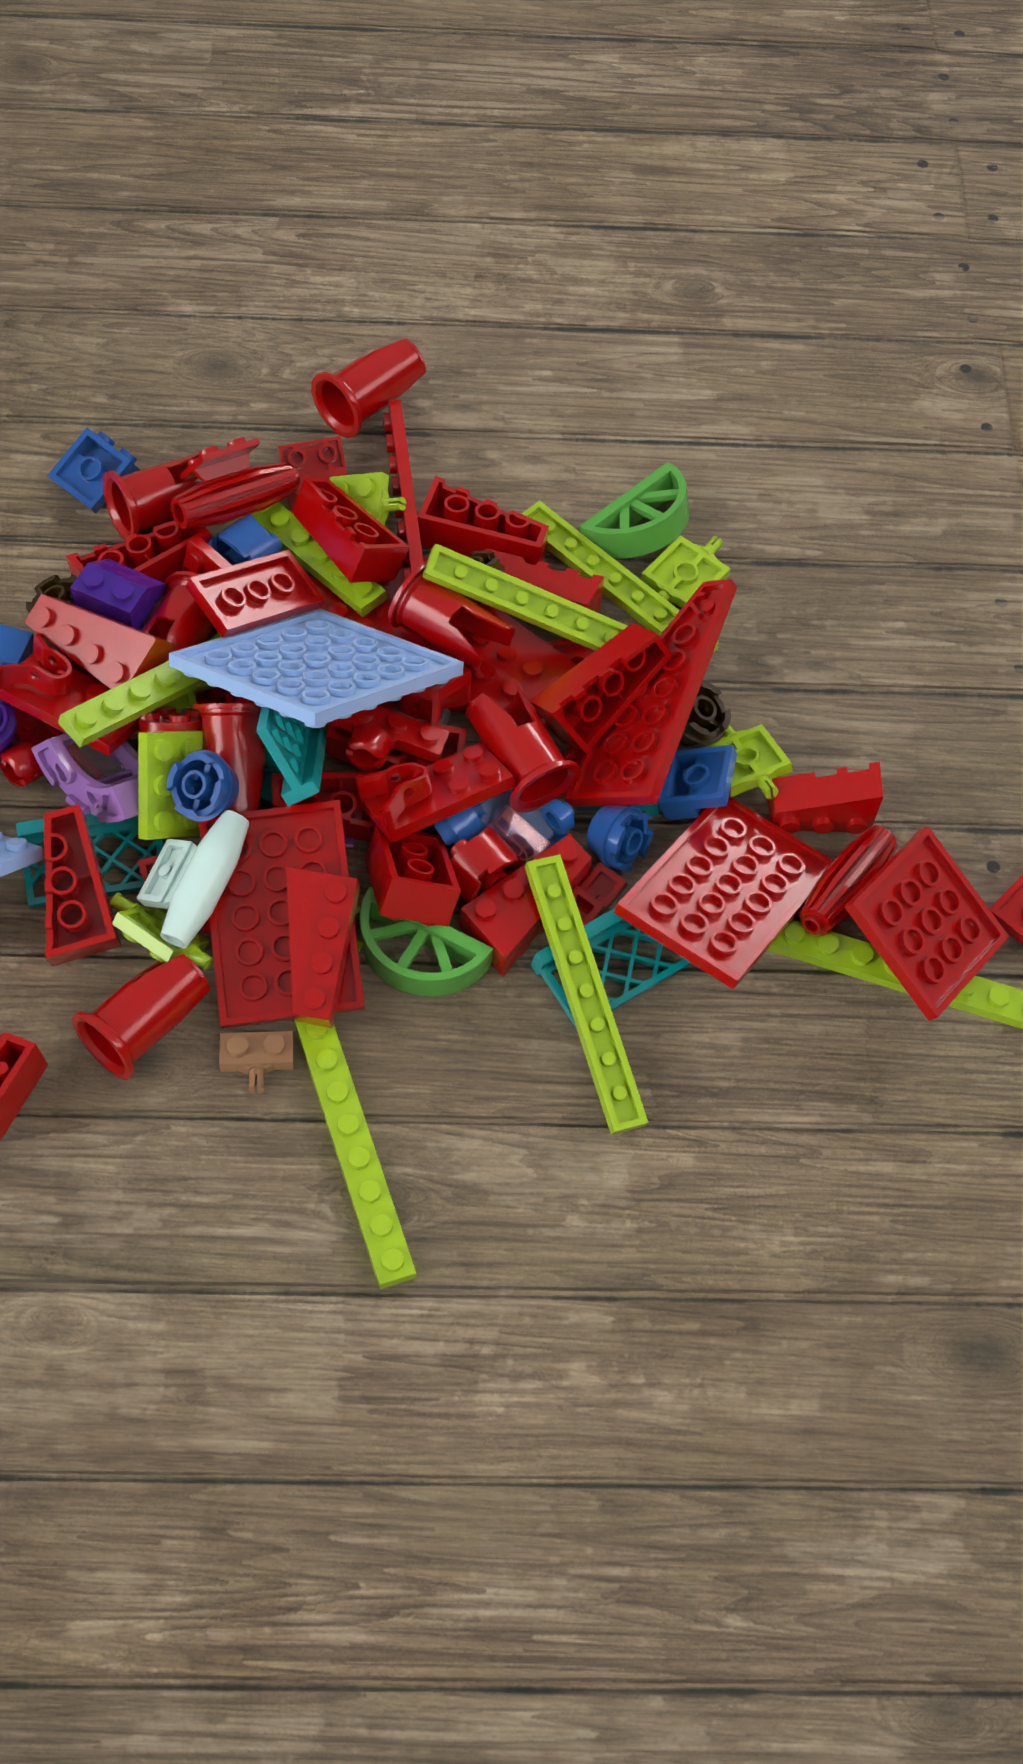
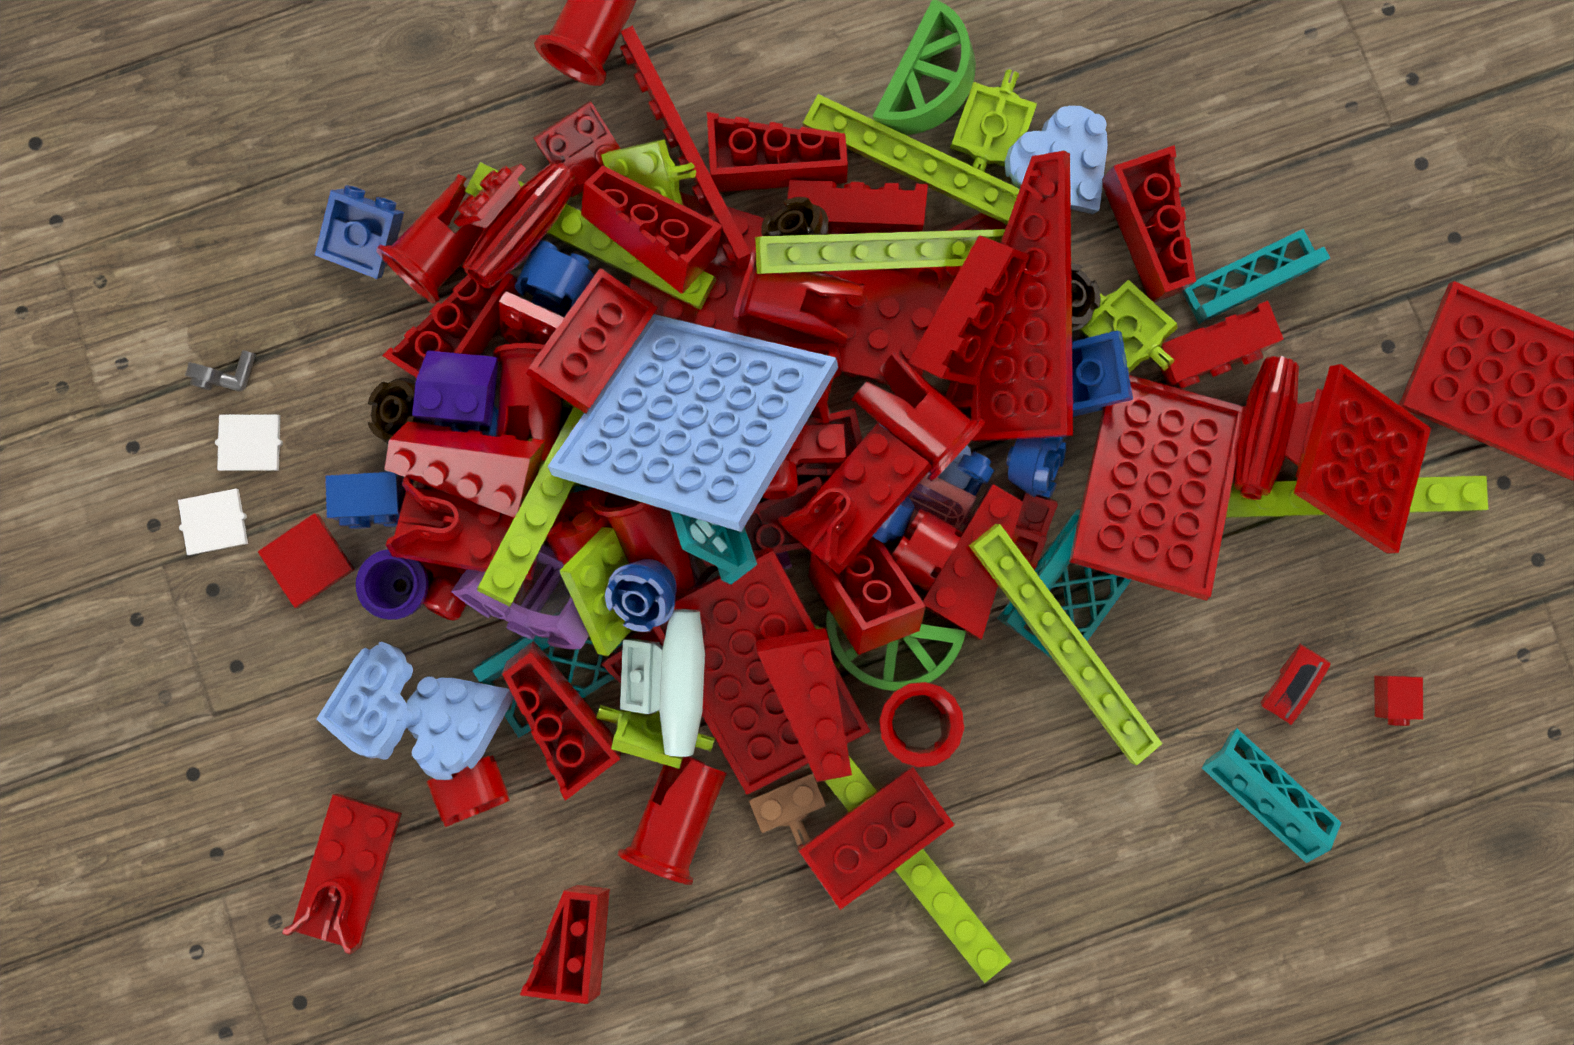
camera: 10 degrees left, 25 degrees up
none -> red plate [797,766,955,910]
none -> red piece [879,682,964,768]
none -> light blue plate [1005,106,1108,214]
none -> red wedge [1102,145,1196,303]
none -> teal fence [1182,229,1330,324]
none -> teal fence [1202,728,1342,863]
none -> red slope [1261,643,1331,725]
none -> red brick [1374,675,1423,726]

